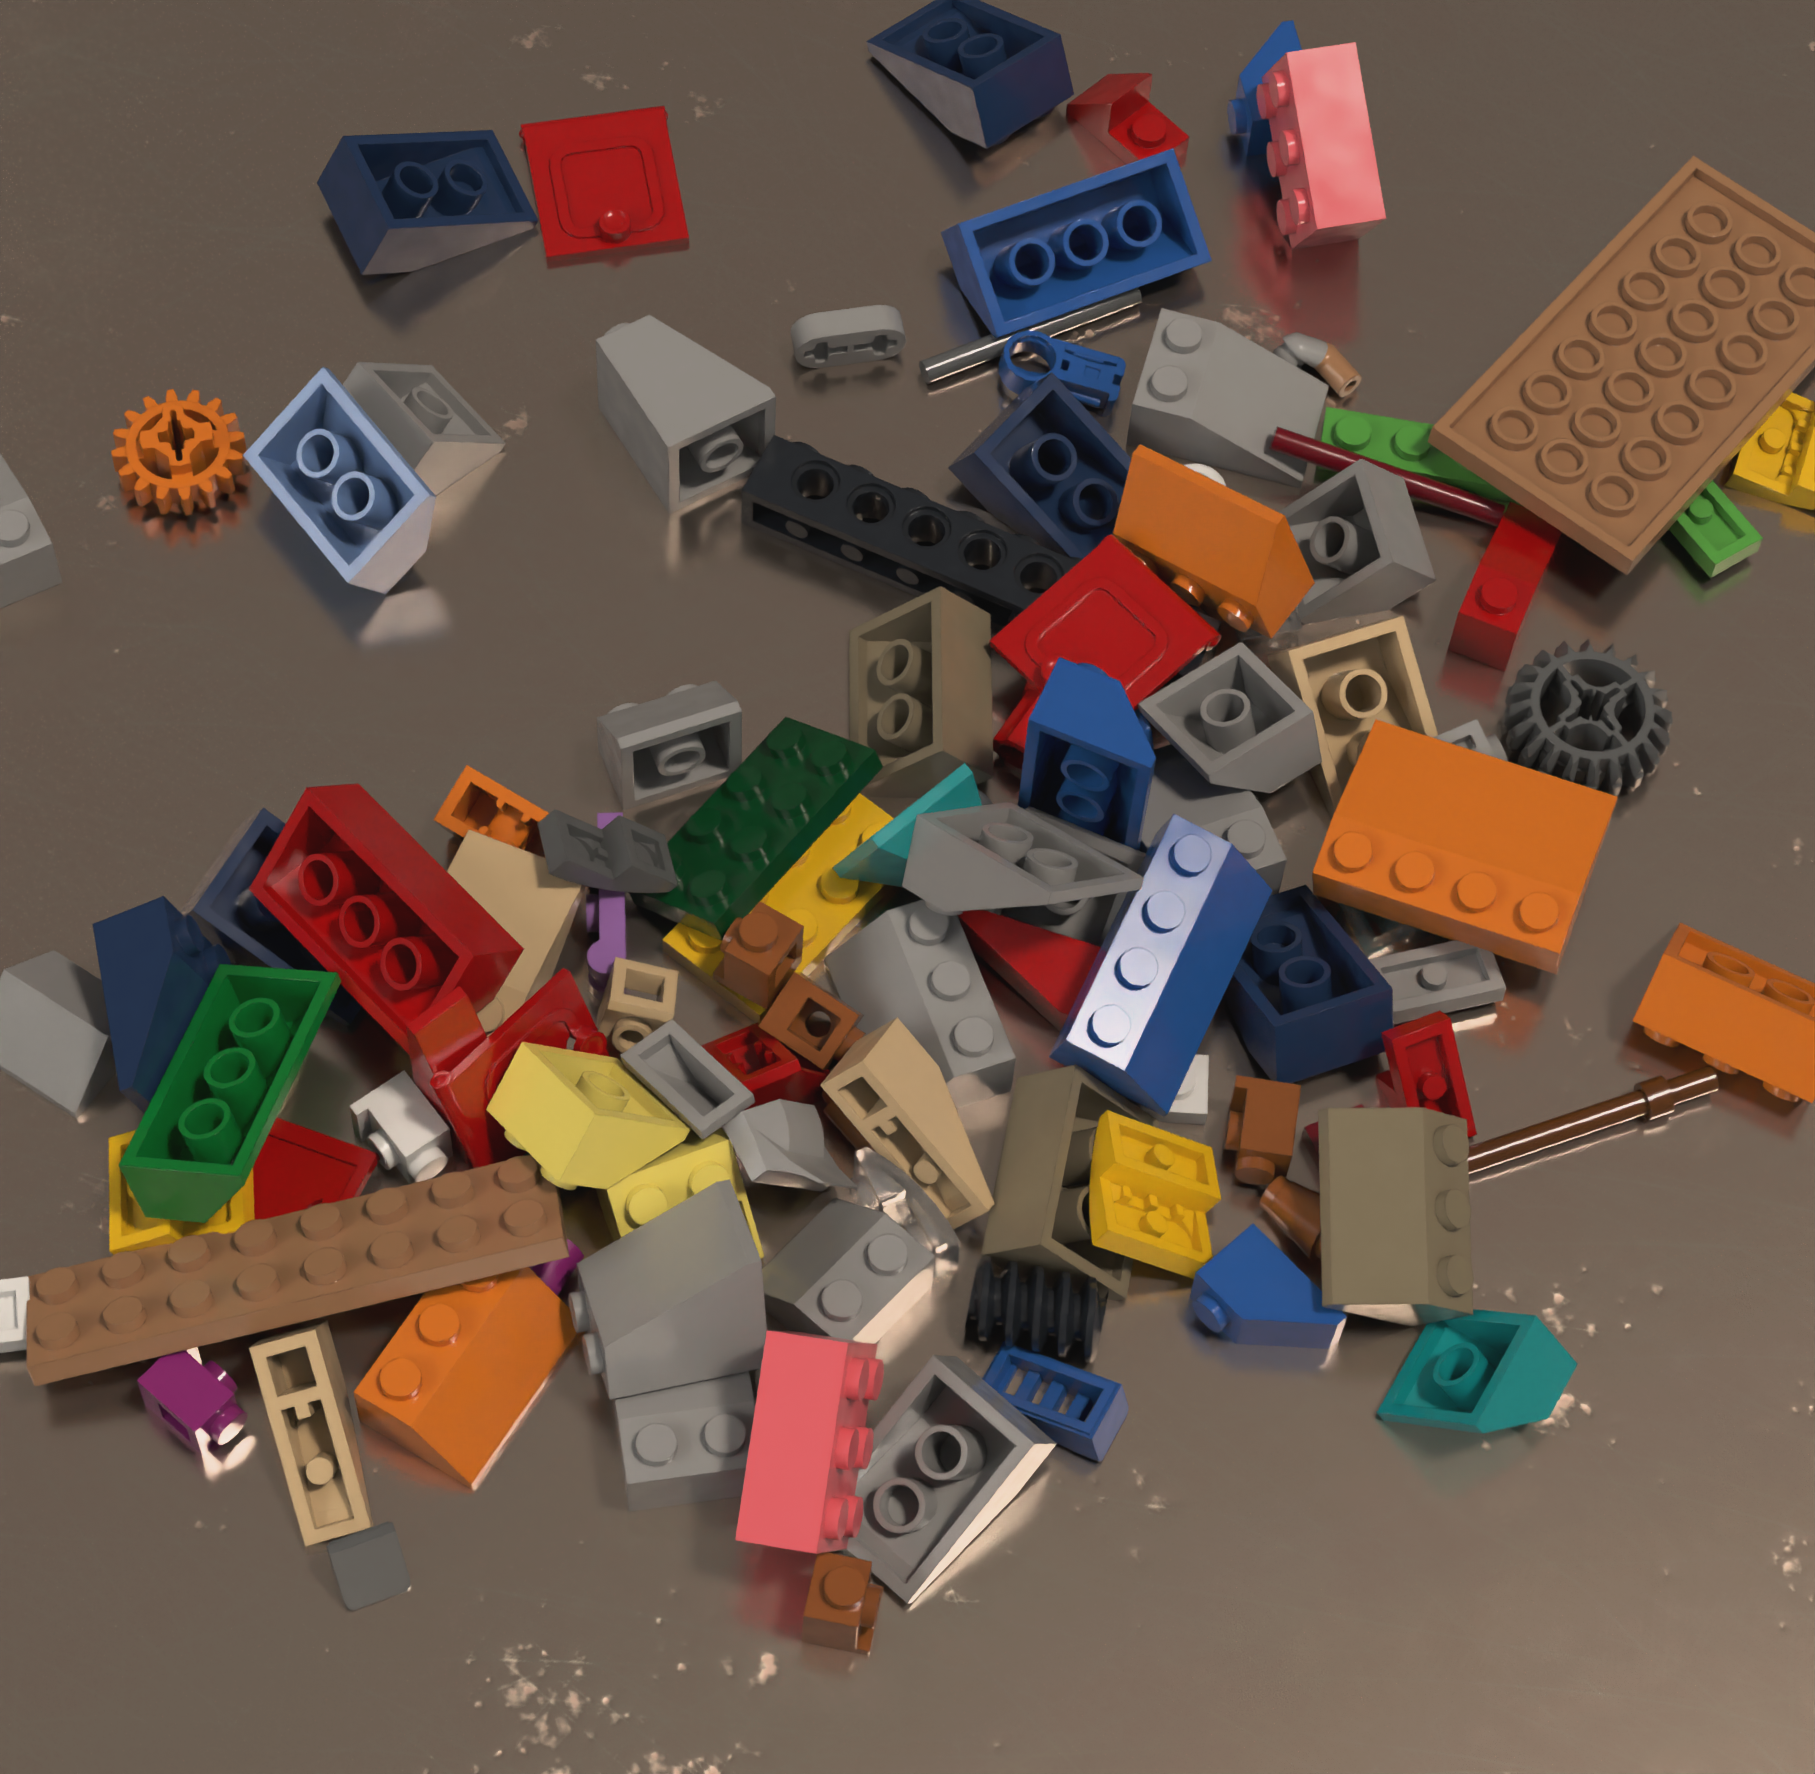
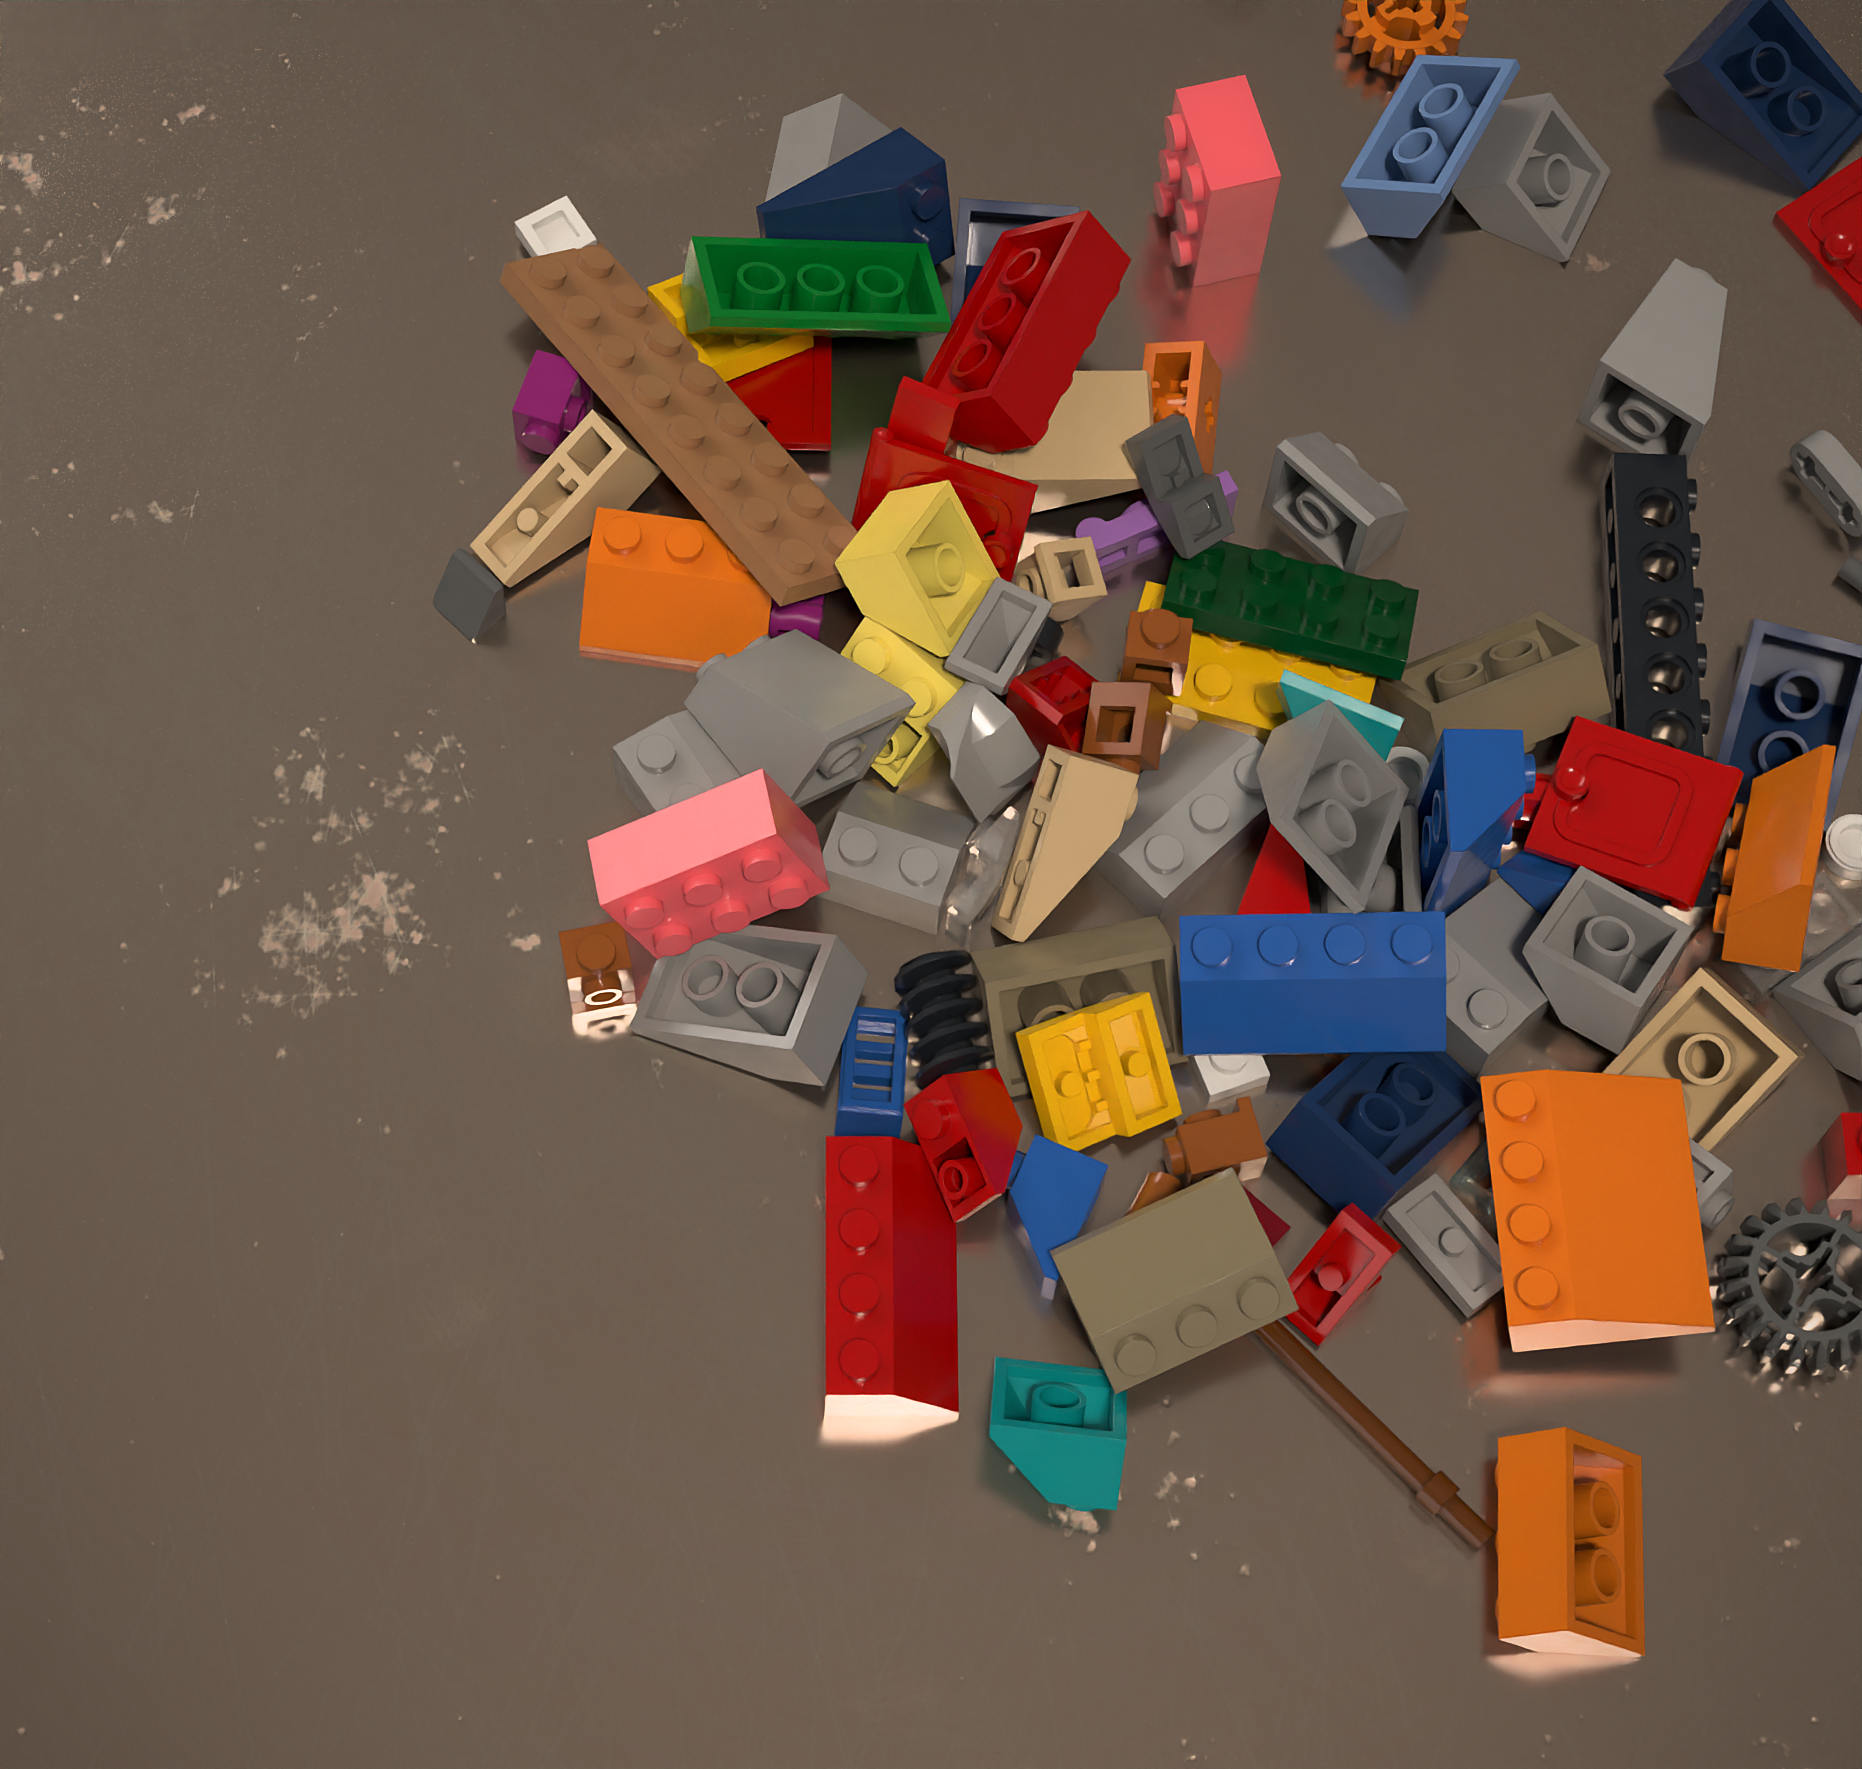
camera: 65 degrees right, 5 degrees up
white brick [349,1070,453,1184] -> none
none -> red slope [825,1136,959,1416]
none -> red slope [903,1067,1023,1223]
none -> coral brick [1153,75,1281,287]

